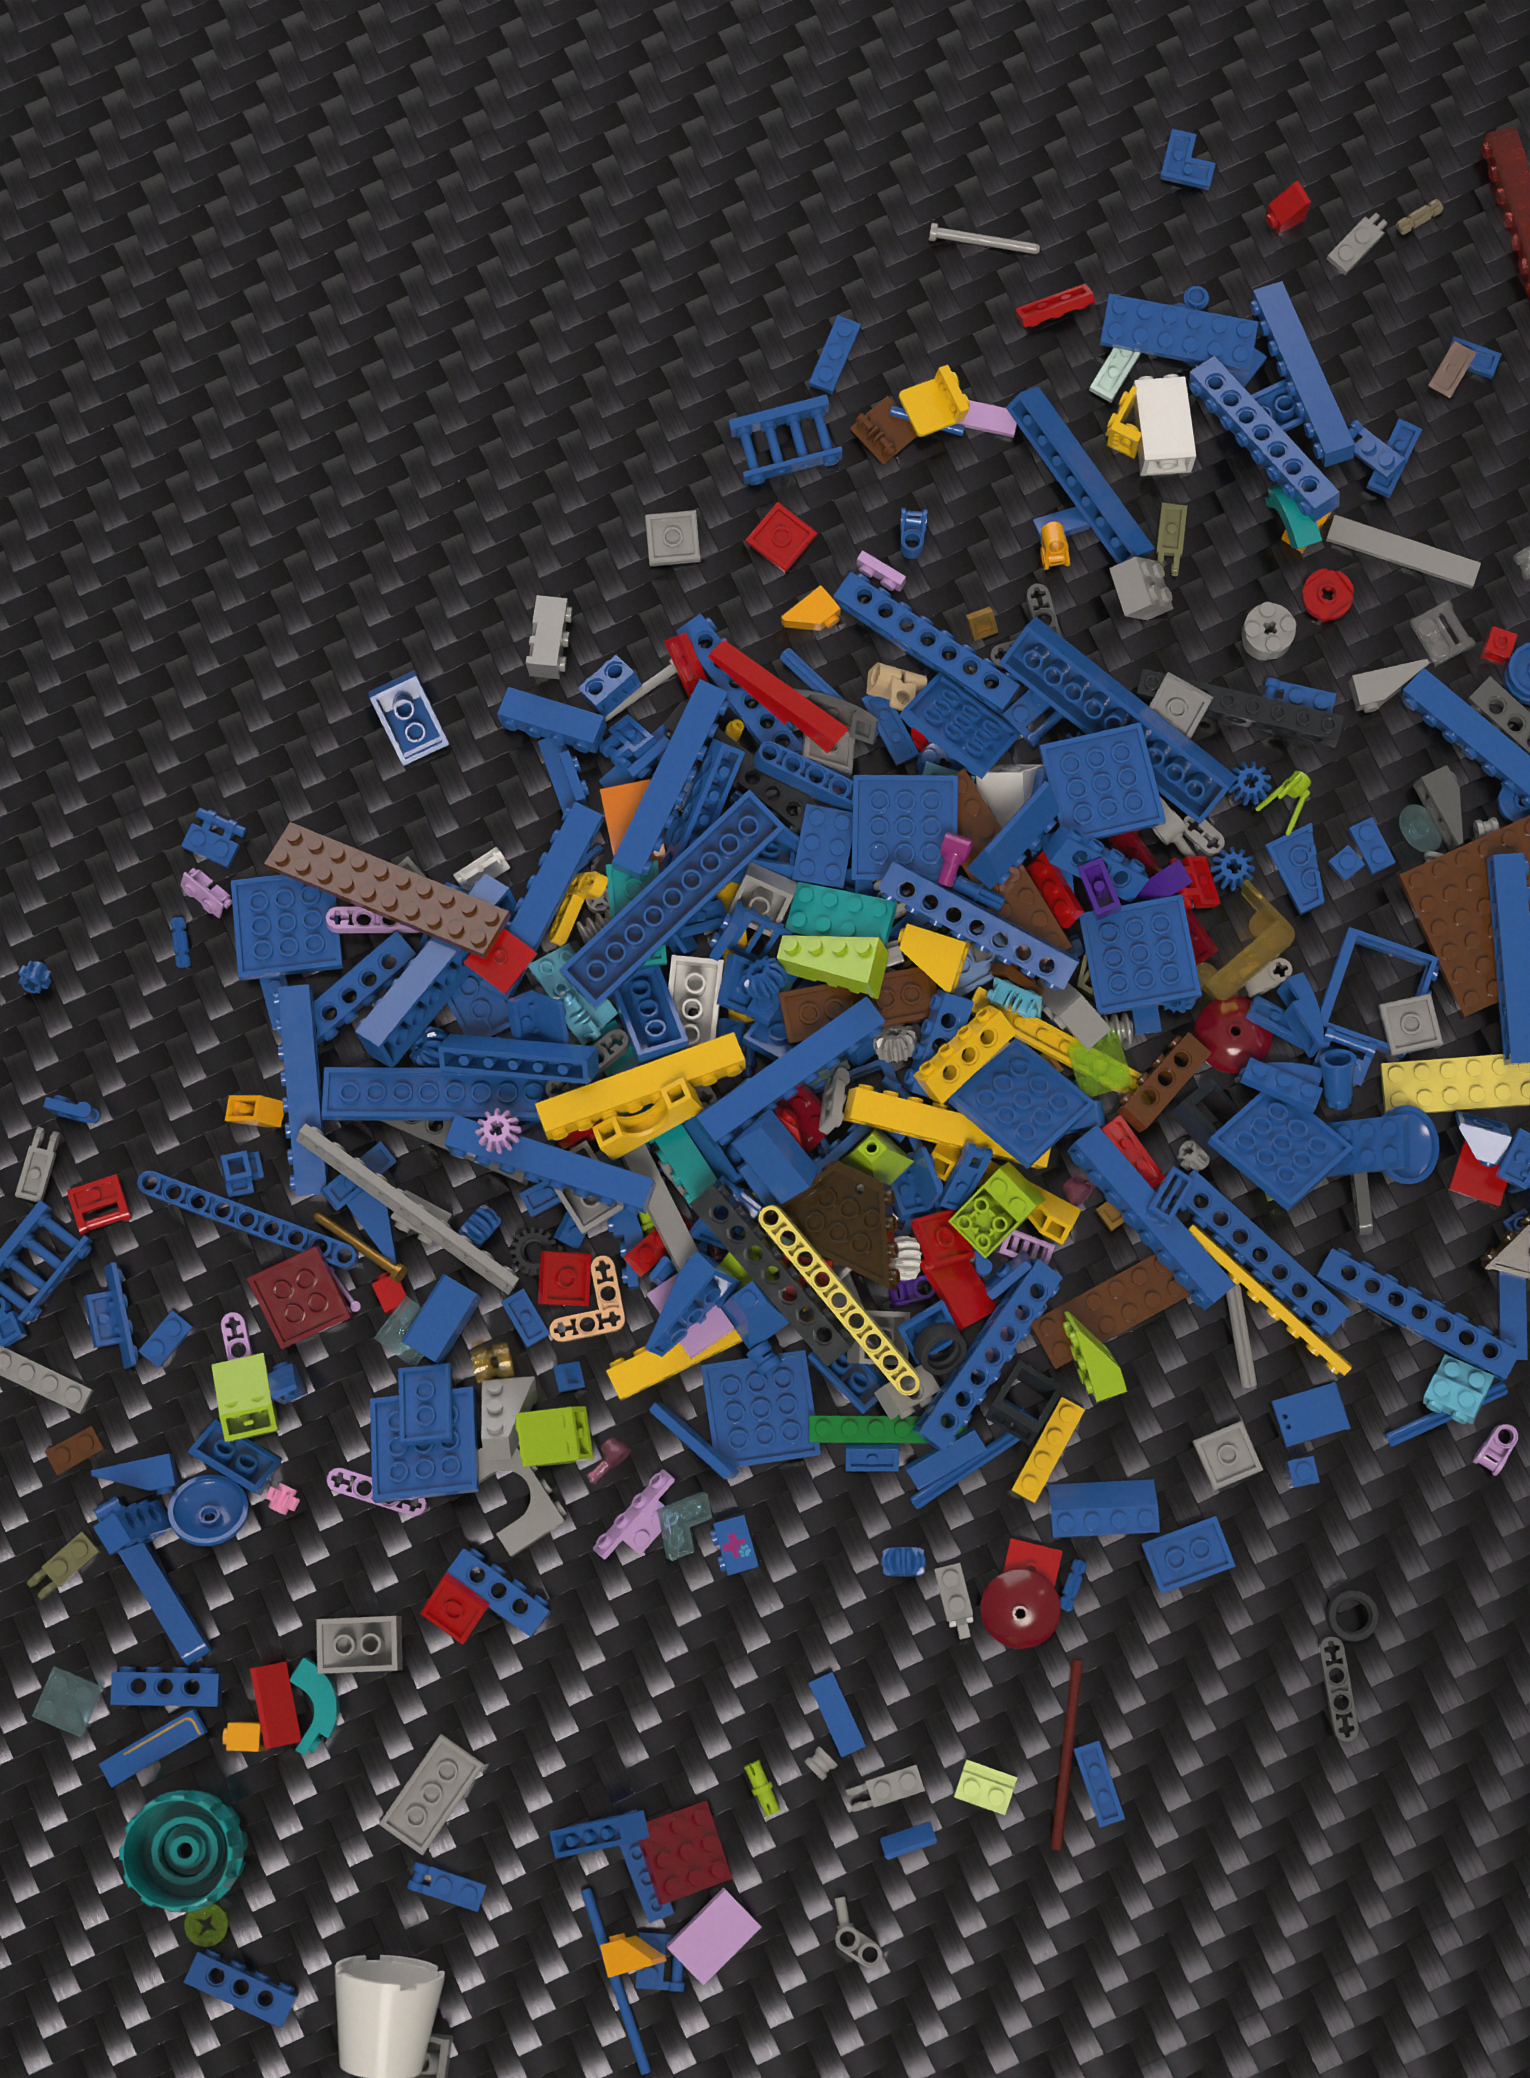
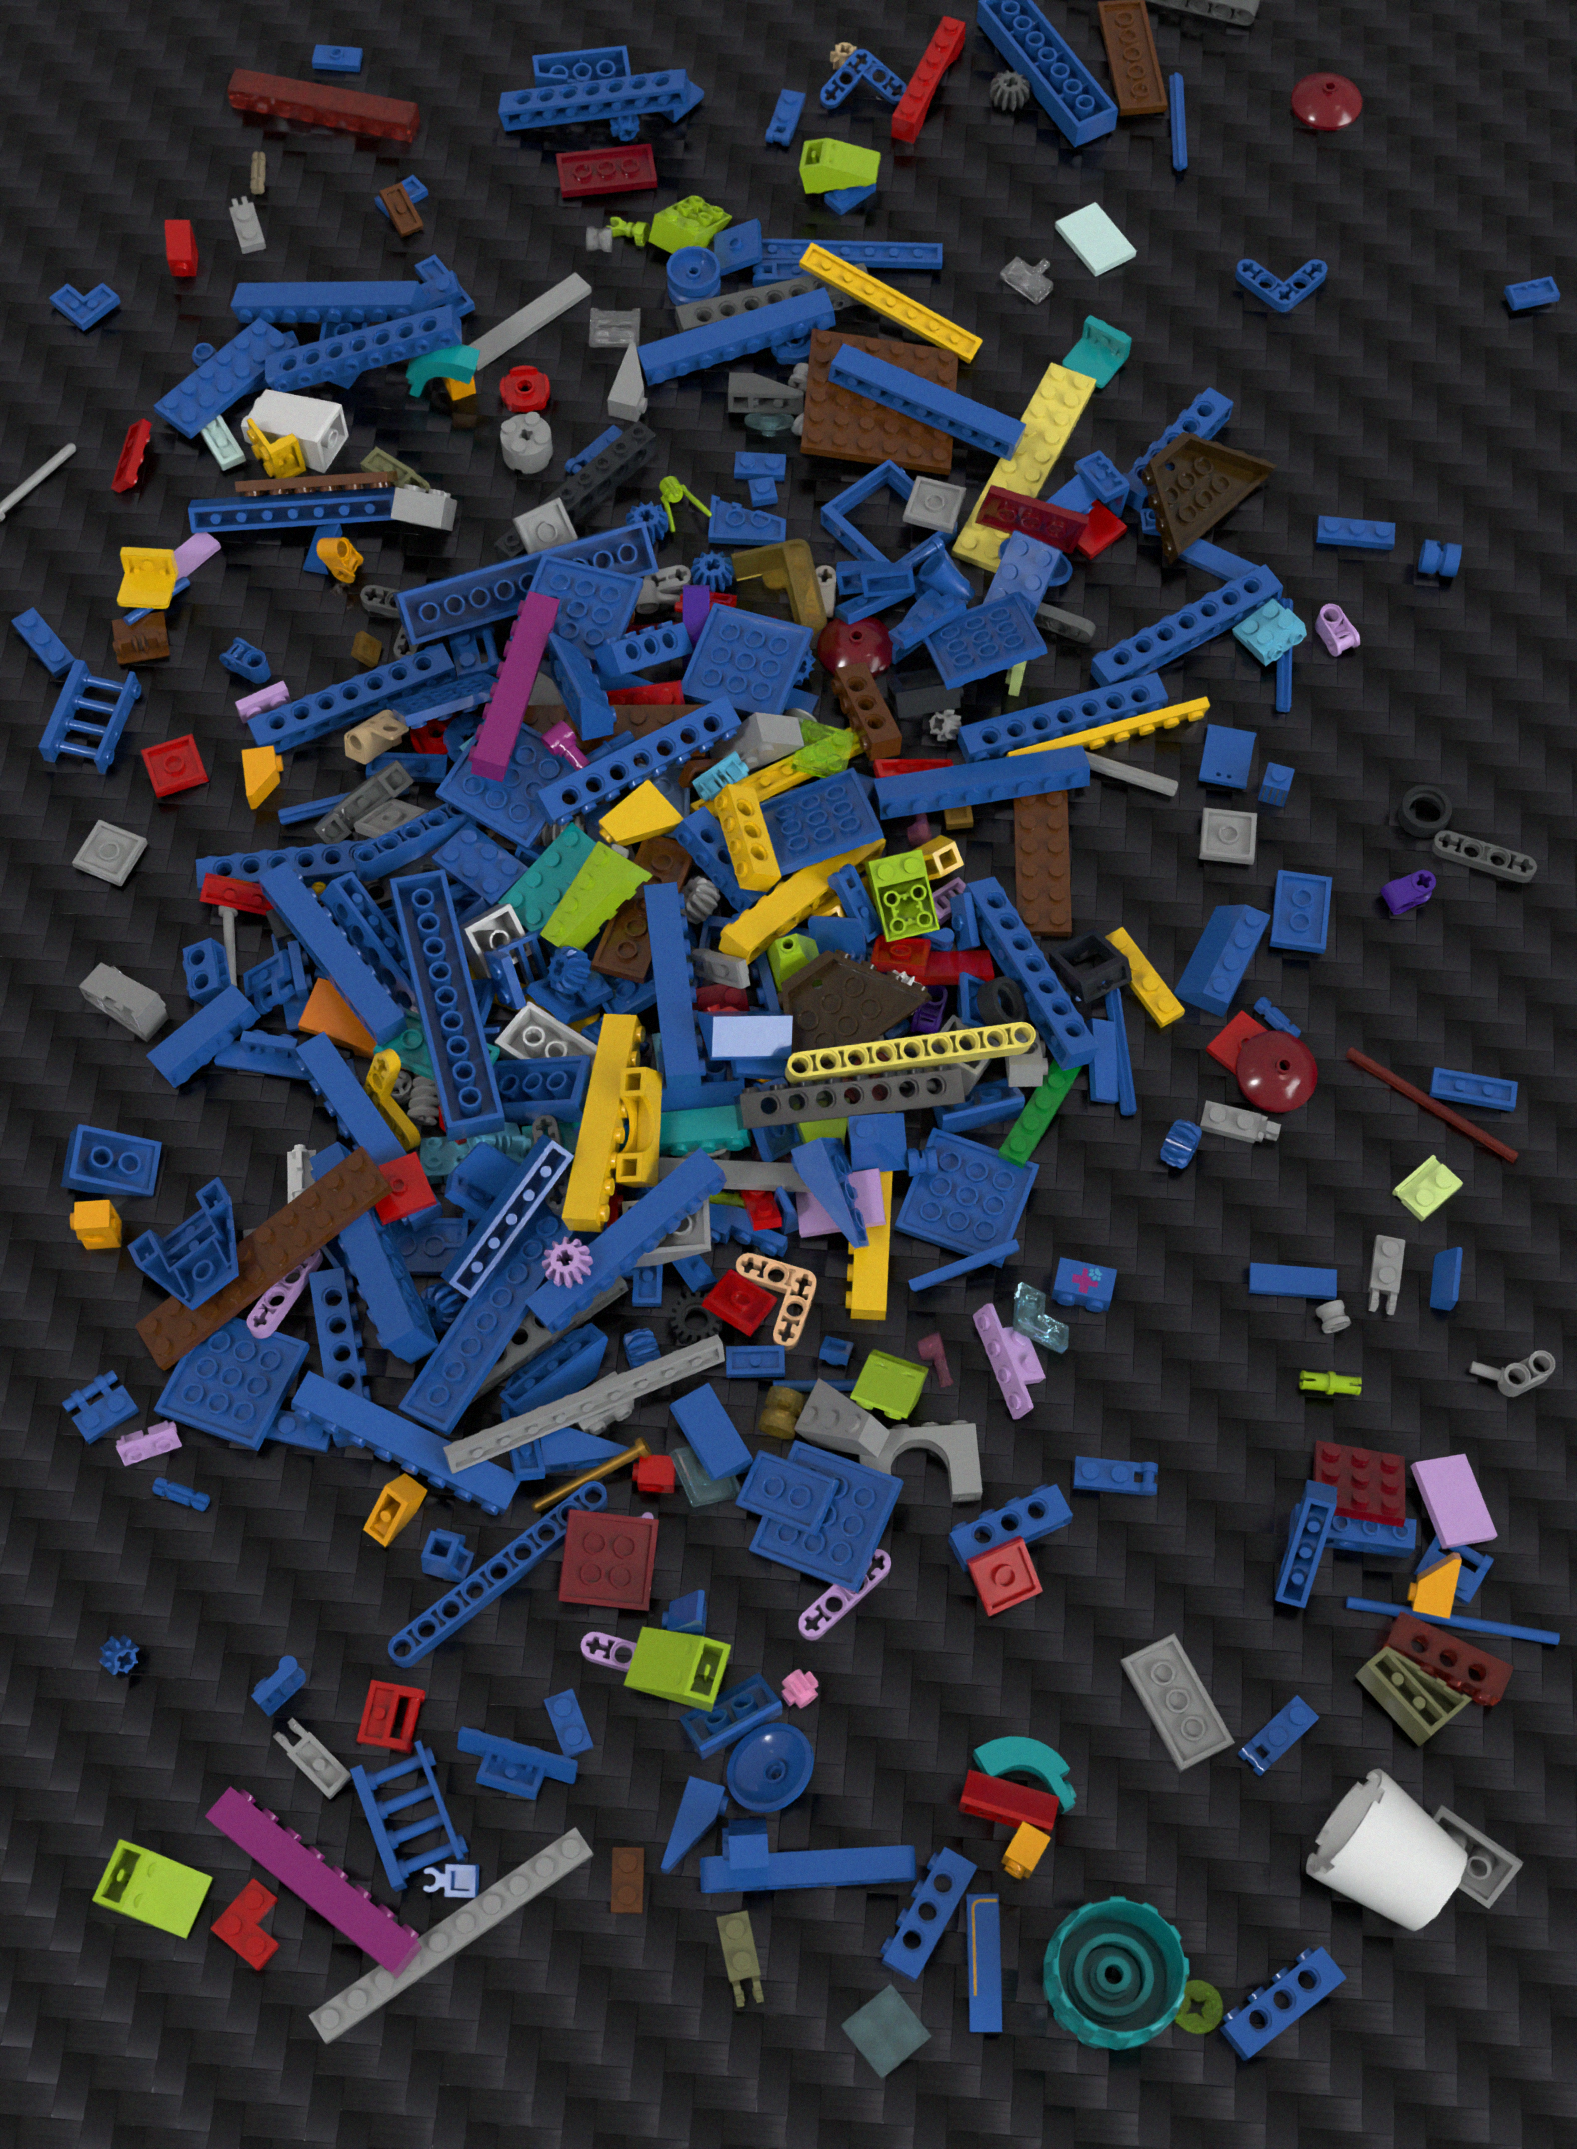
camera: 65 degrees left, 15 degrees down
light grey slope [316,1616,403,1674] -> none
red slope [708,640,849,754] -> none
blue plate [846,1443,899,1471] -> none
dark grey hinge [970,942,991,963] -> none
lime slope [1063,1311,1127,1402] -> none
dark purple slope [1077,857,1121,921] -> none
blue tile [1146,1166,1195,1225] -> none
red brick [1480,626,1518,666] -> none
none -> light orange brick [70,1200,122,1250]
none -> blue wedge [127,1177,239,1311]
none -> reddish brown plate [235,471,398,497]
none -> magenta brick [468,591,560,782]
none -> blue wedge [499,1323,608,1412]
none -> blue bar [773,1379,858,1392]
none -> dark red plate [975,484,1089,554]
none -> blue plate [1073,1456,1158,1496]
none -> olive wedge [1355,1646,1472,1746]
none -> dark purple piece [1380,870,1436,915]
none -> clear red brick [1381,1611,1514,1706]

